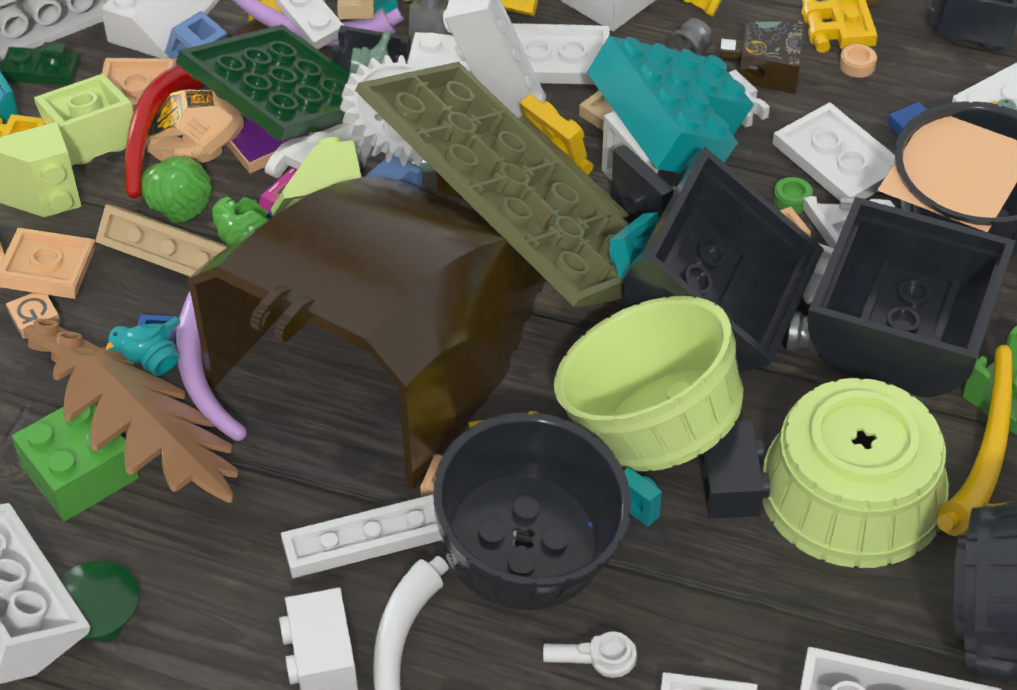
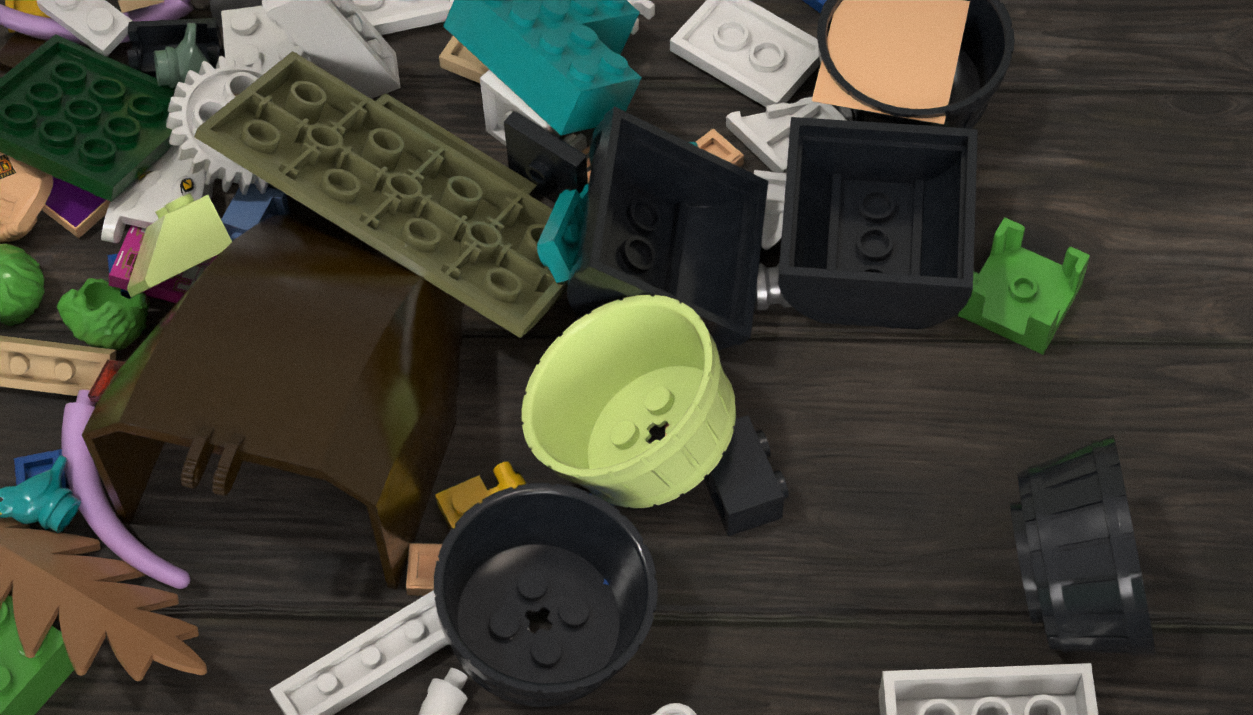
camera: 15 degrees left, 10 degrees up
yellow plate [519,93,593,175] -> none
teal plate [624,466,662,527] -> none
yellowish green piece [761,378,949,568] -> none
bright green tile [773,177,813,214] -> none
yellow animal [936,345,1013,536] -> none

